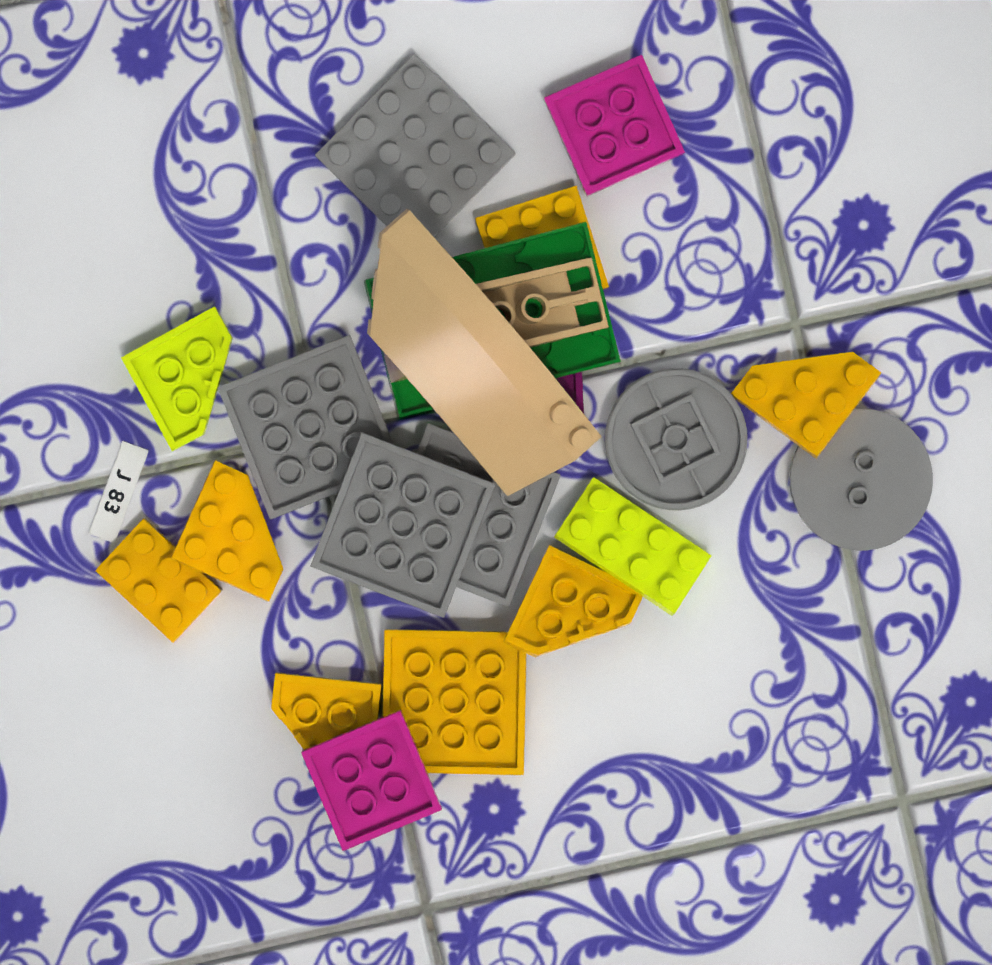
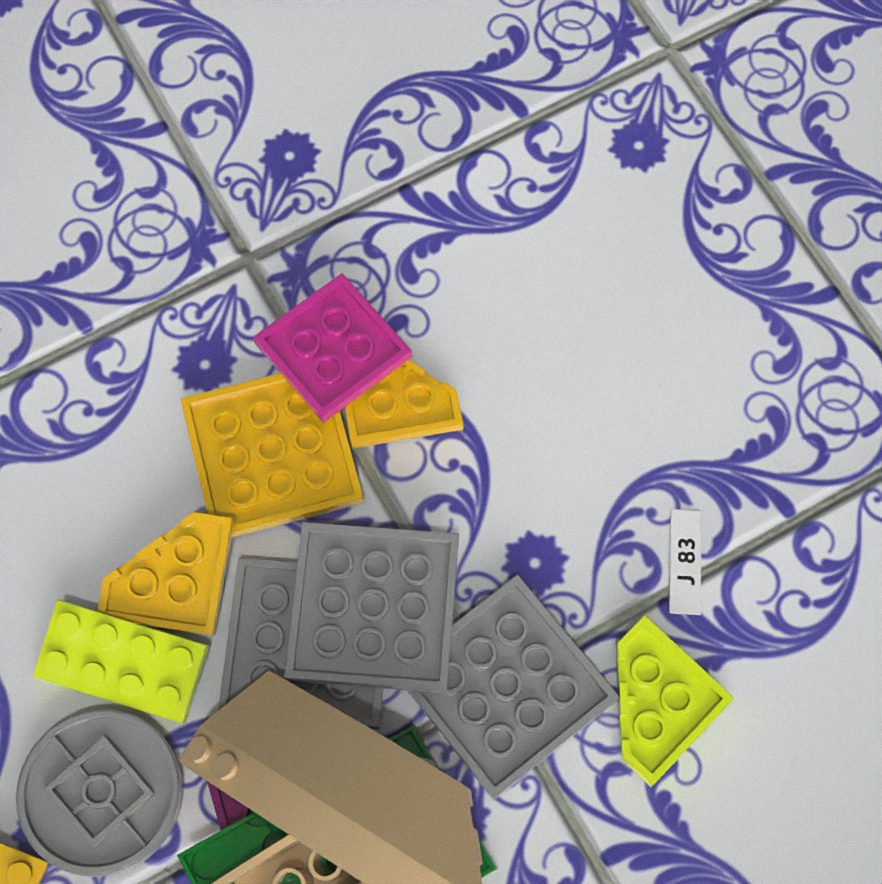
camera: 165 degrees right, 20 degrees down
yellow plate [95,518,223,643] -> none
yellow plate [170,460,283,602] -> none

